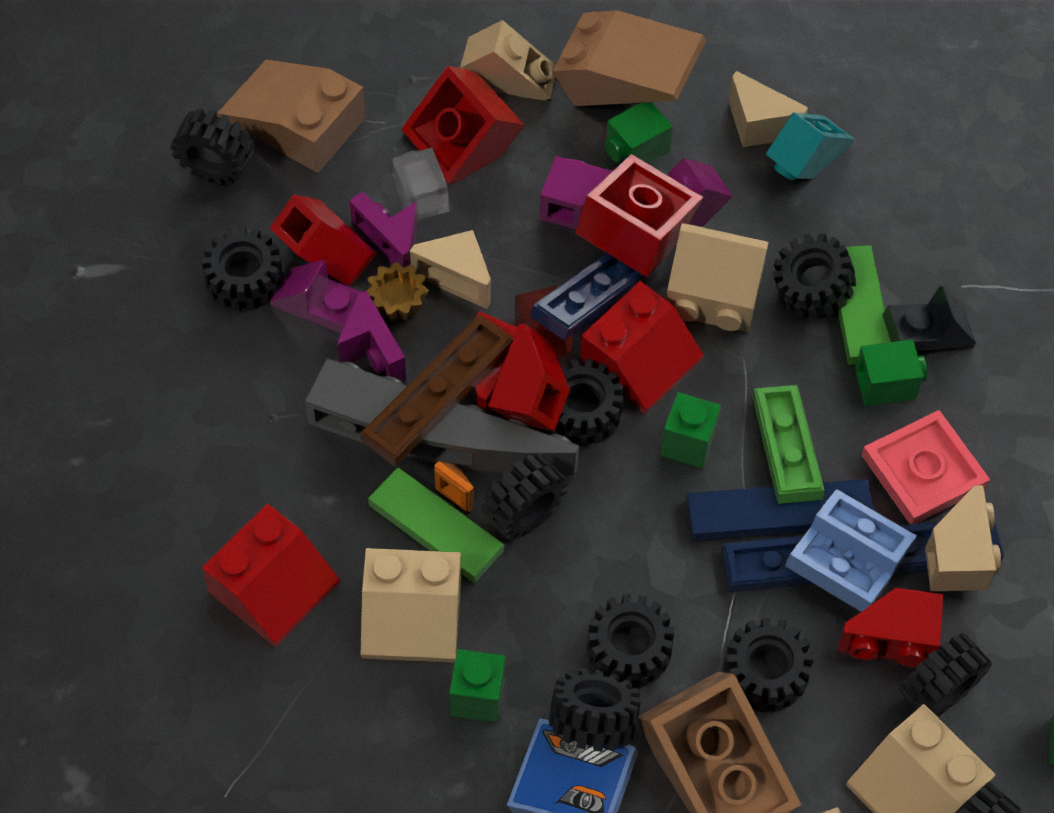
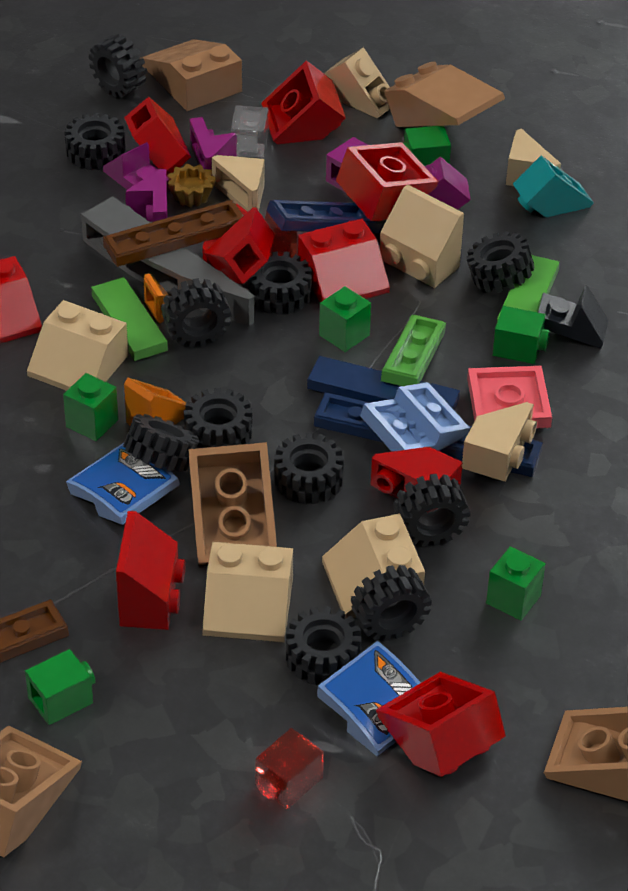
camera: 25 degrees right, 15 degrees down
none -> orange slope [124,378,187,425]

